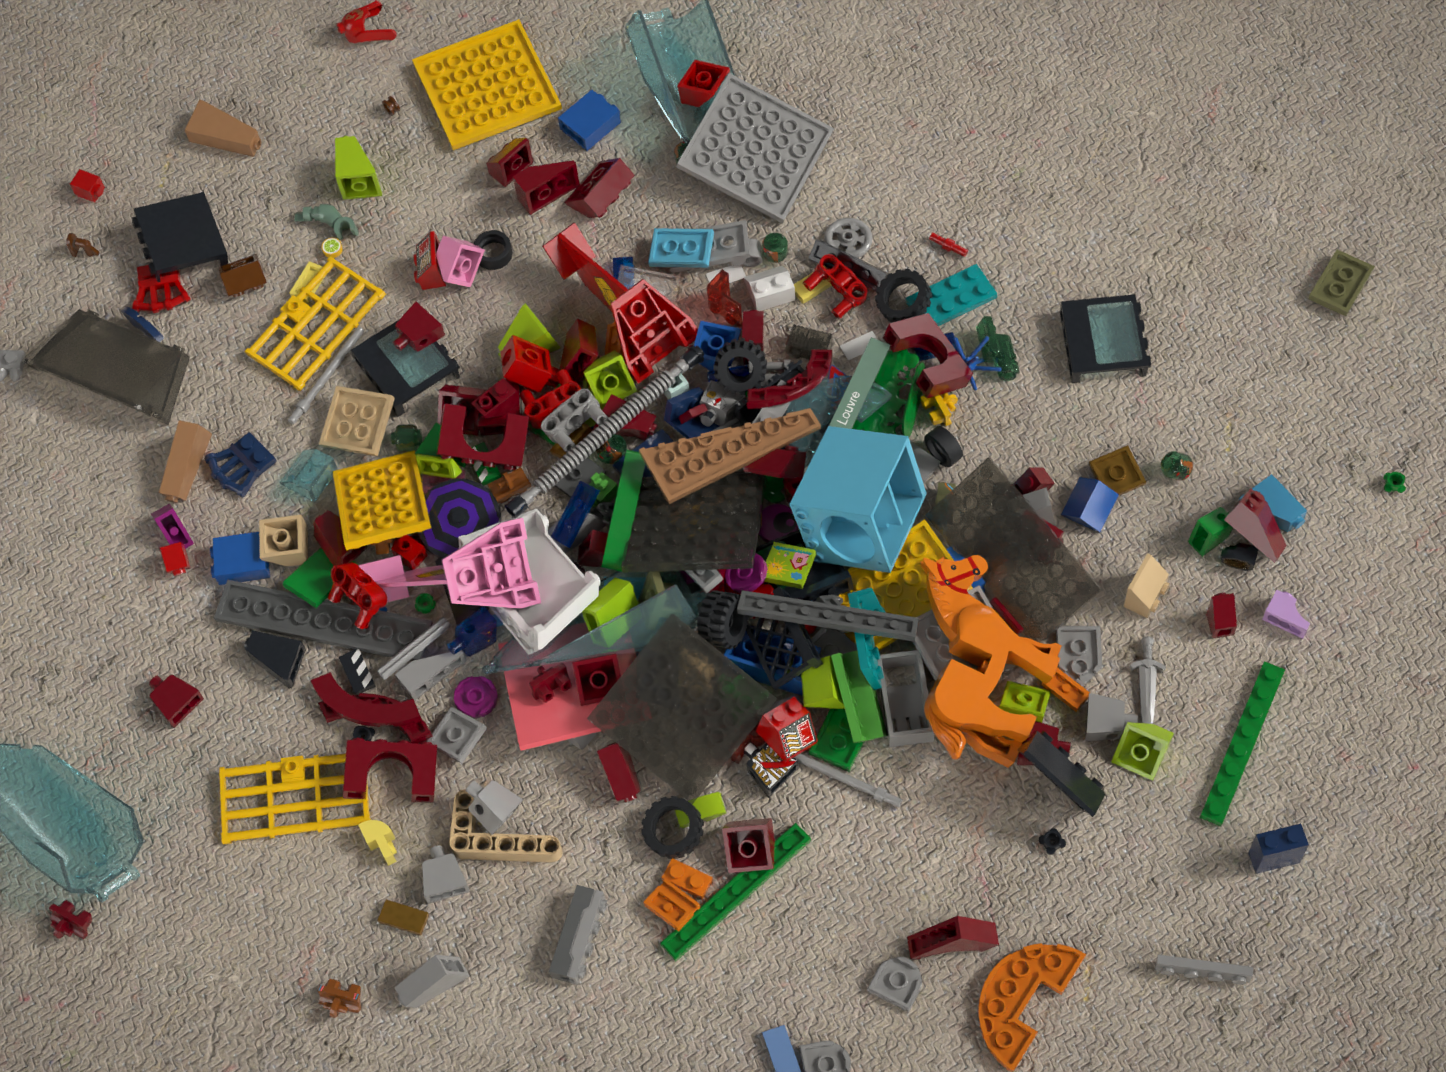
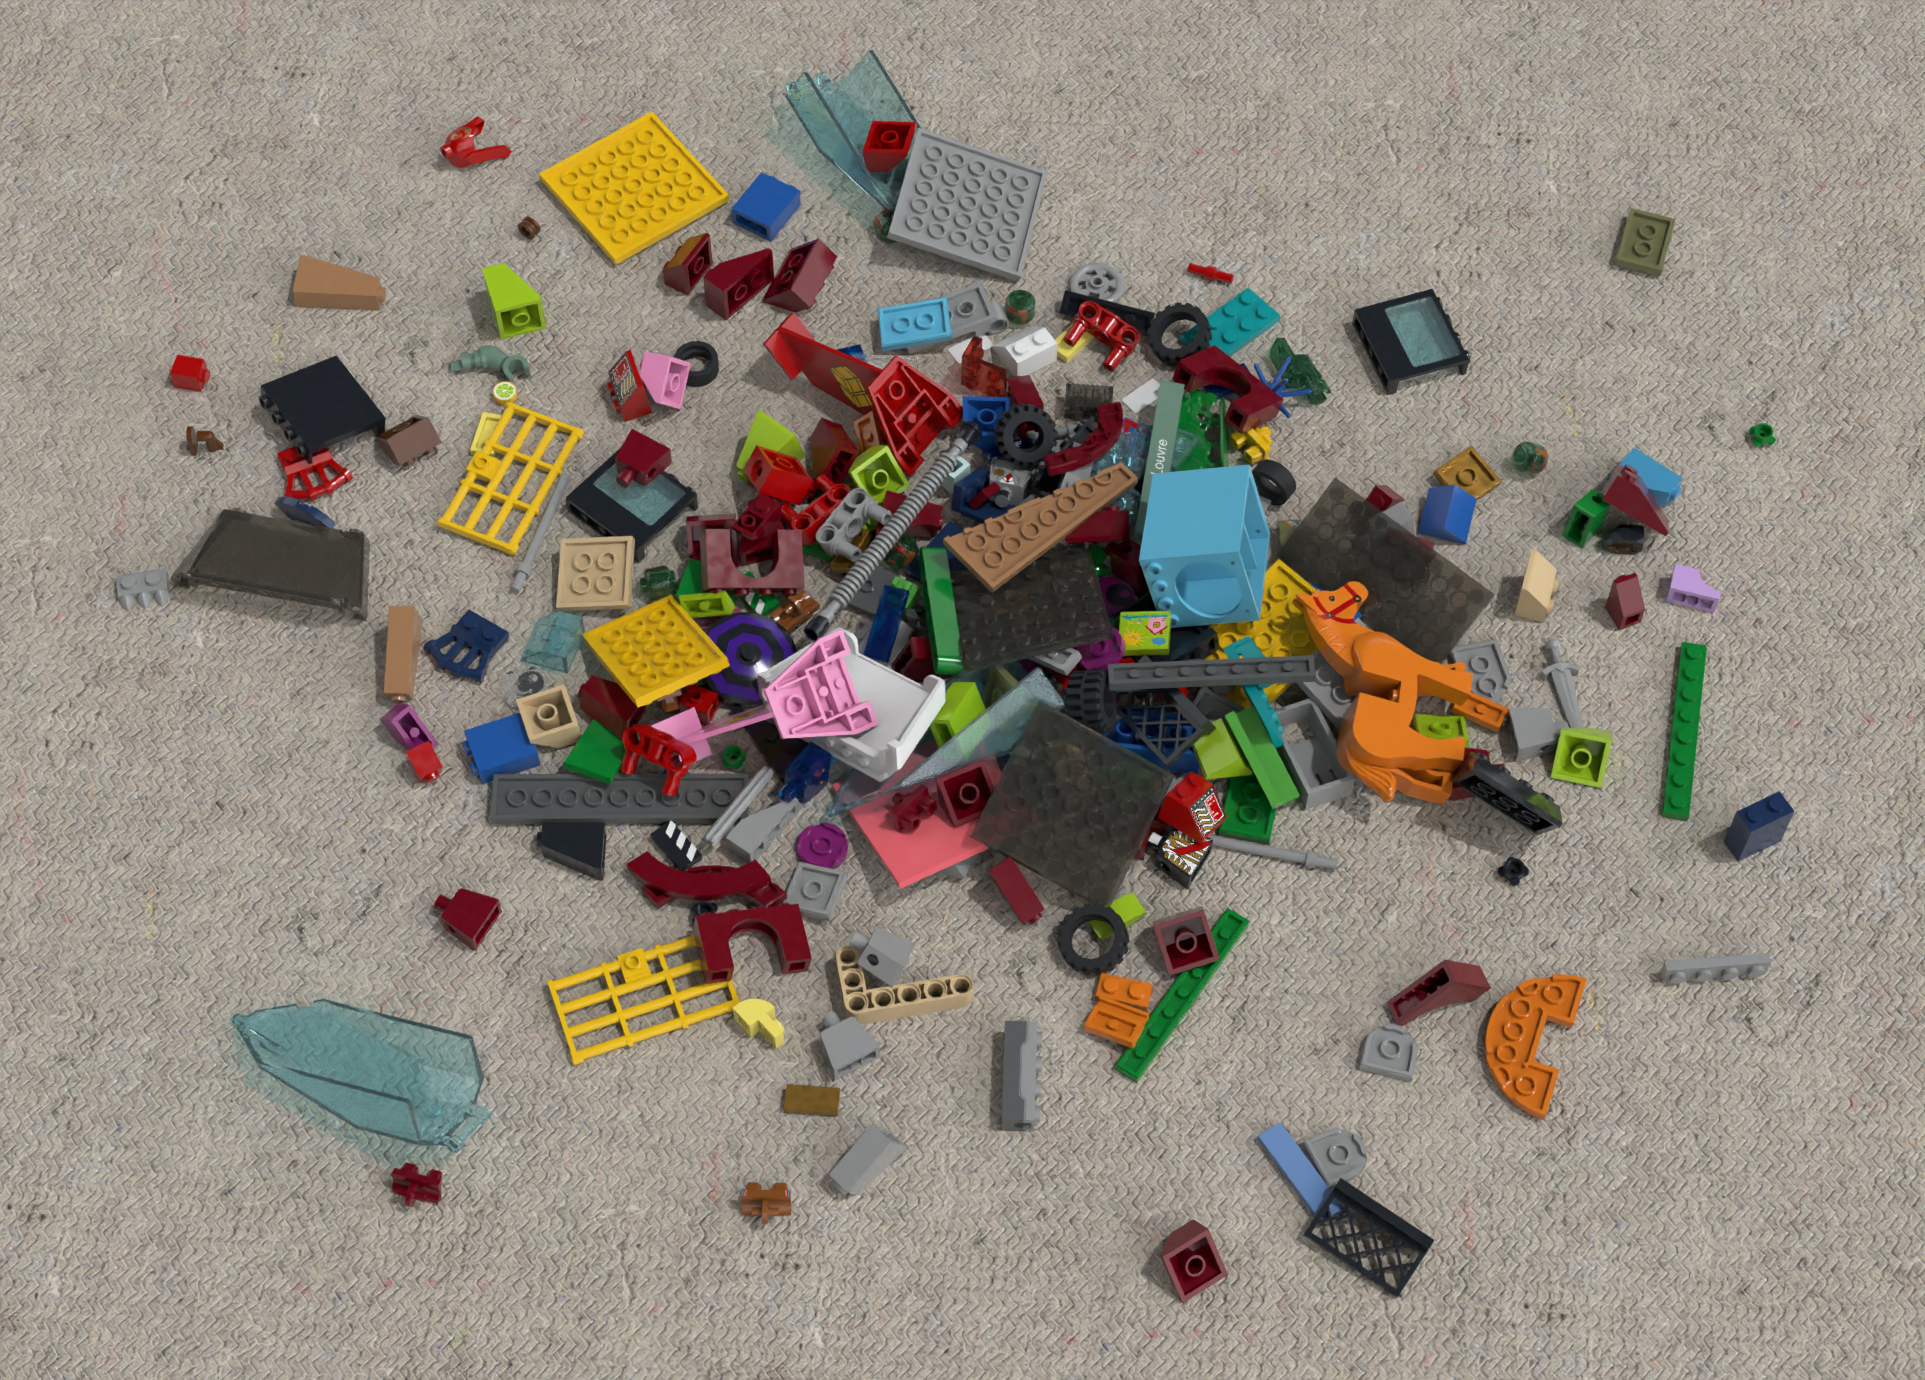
camera: 20 degrees left, 5 degrees down
none -> clear tile [500,665,550,712]

